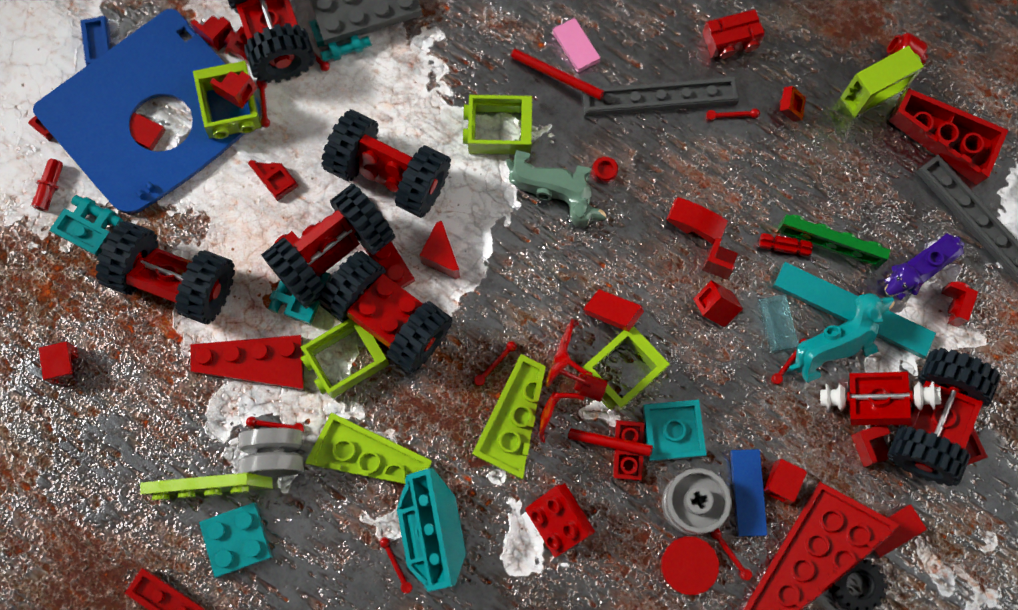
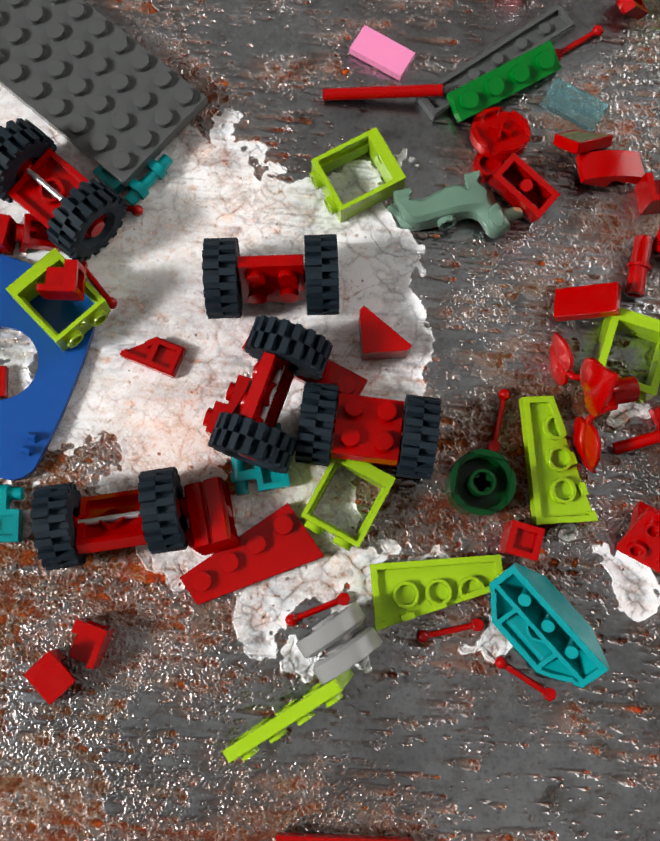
camera: 30 degrees left, 5 degrees up
teal plate [199,502,273,578] -> none
none -> red panel [69,618,115,670]
none -> red brick [181,477,239,555]
none -> red hinge [416,618,484,643]
none -> green plate [445,40,562,123]
none -> dark green brick [445,449,516,518]
none -> red tile [469,107,531,161]
none -> red brick [486,152,561,224]
none -> red panel [498,520,545,562]
none -> clear light blue tile [540,77,609,132]
none -> red tile [553,130,613,155]
none -> red axle [624,235,653,298]

